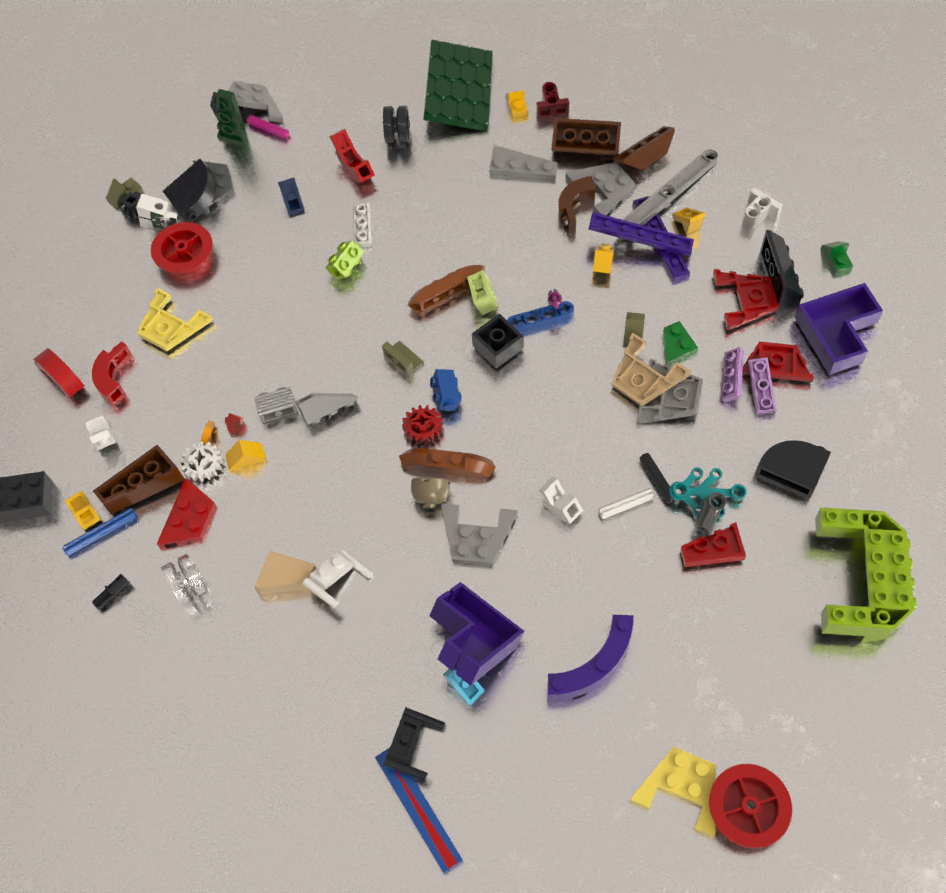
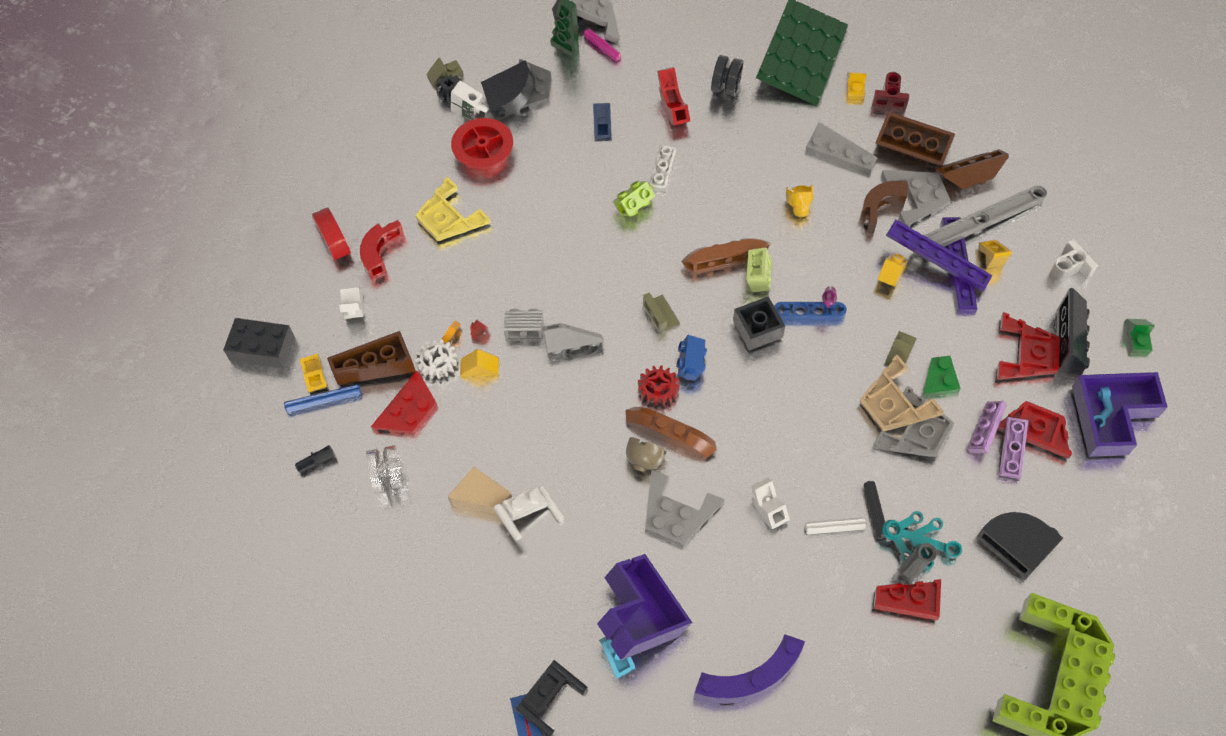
camera: 15 degrees right, 0 degrees up
none -> yellow piece [786,185,814,218]
none -> dark azure arm [1094,387,1113,430]

